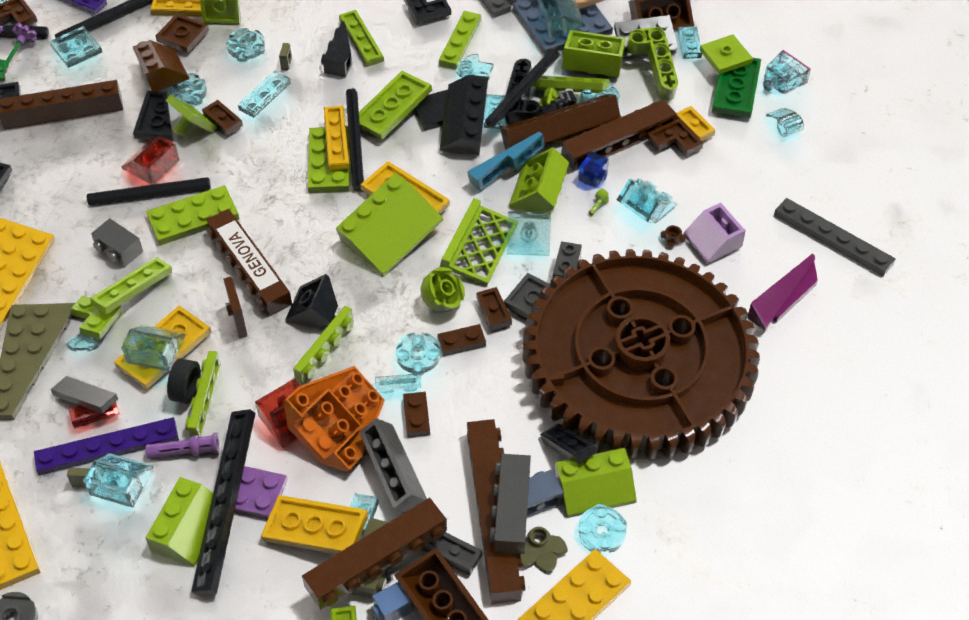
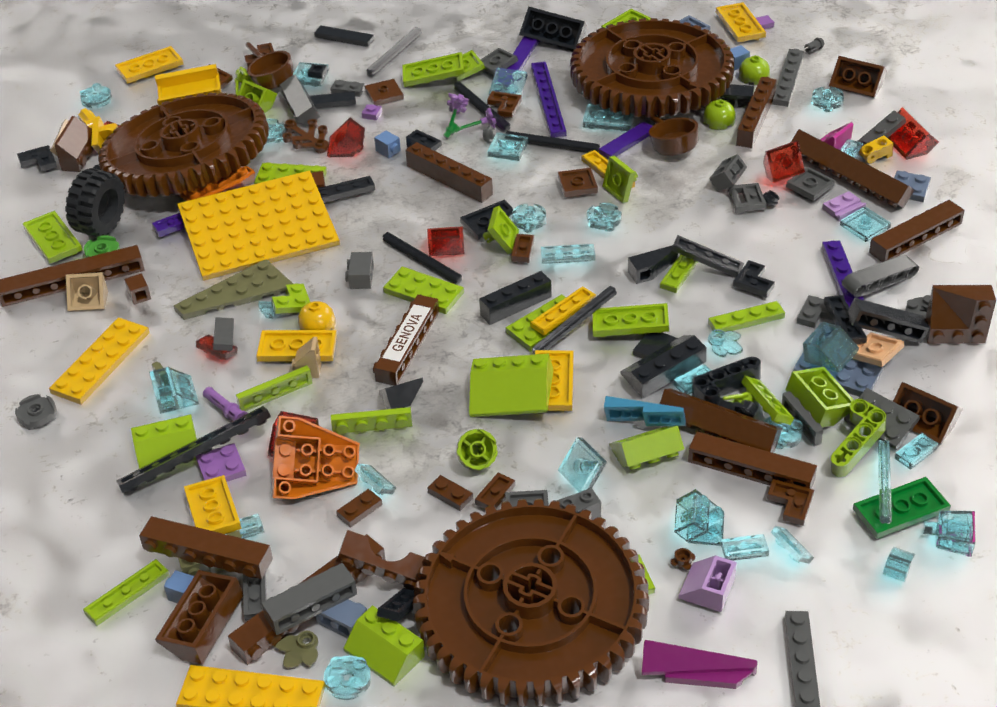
camera: 55 degrees right, 10 degrees down
dark purple plate [34,417,179,475] -> none
lime plate [90,257,172,314] -> none
clear light blue slope [121,325,185,372] -> none
reddish brown slope [133,40,190,93] -> none
black tyre [167,358,201,404] -> none
reddish brown plate [223,276,248,339] -> none
olive tile [279,43,292,70] -> none
dark grey brick [359,418,427,512] -> none
clear light blue plate [396,333,441,376] -> none
lime fence [440,198,519,286] -> none
black axle [485,48,560,128] -> none
clear blue brick [578,151,609,188] -> none
lime hand [589,188,609,215] -> none
yellow plate [676,106,716,141] -> none
lime plate [700,34,753,74] -> none
none -> tan slope [292,337,322,378]
none -> yellow cylinder [298,301,336,330]
none -> reddish brown arch [336,530,426,590]
none -> black brick [479,271,552,325]
none -> dark grey plate [483,126,496,142]
none -> black tile [671,235,744,277]
none -> clear light blue plate [721,534,769,561]
none -> clear light blue plate [770,526,815,564]
none -> dark grey plate [782,391,823,446]
none -> clear light blue axle [878,440,892,524]

